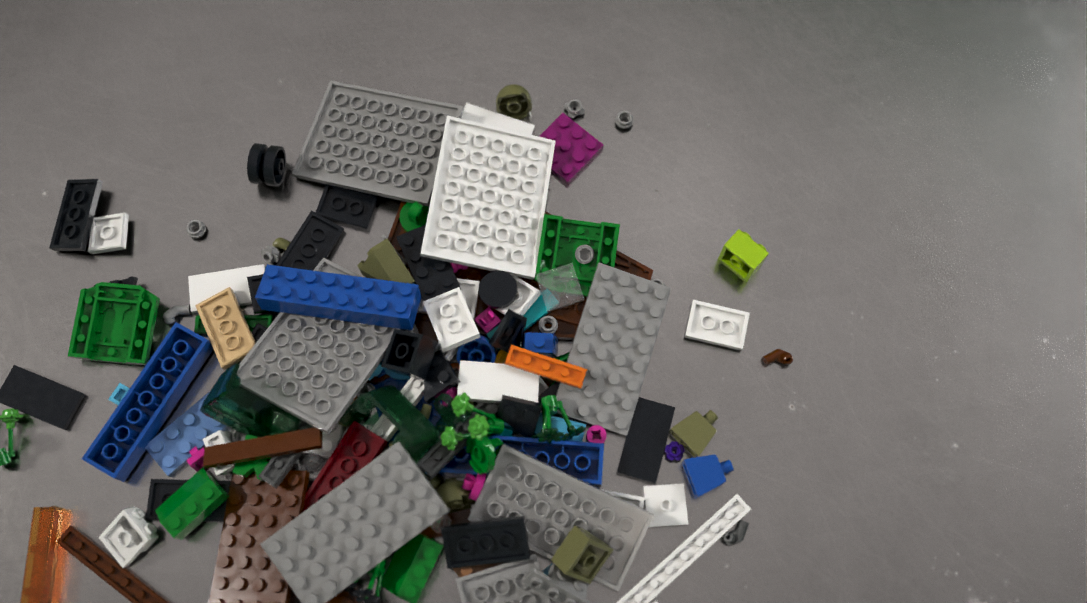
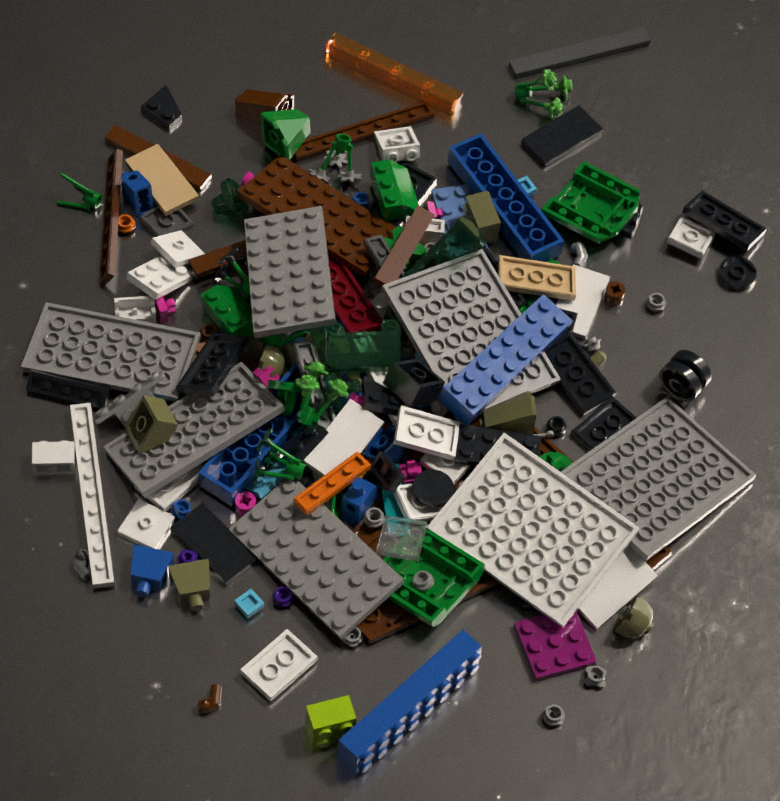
camera: 115 degrees right, 15 degrees down
none -> blue plate [171,499,191,519]
none -> reddish brown plate [200,323,220,342]
none -> medium azure plate [234,589,265,619]
none -> dark purple plate [272,586,294,607]
none -> plant [308,134,362,183]
none -> blue brick [337,630,482,777]
none -> blue plate [352,192,370,208]
none -> olive slope [463,191,501,244]
none -> black plate [546,416,567,436]
none -> reddish brown wheel [604,281,626,306]
none -> black tile [718,256,757,291]

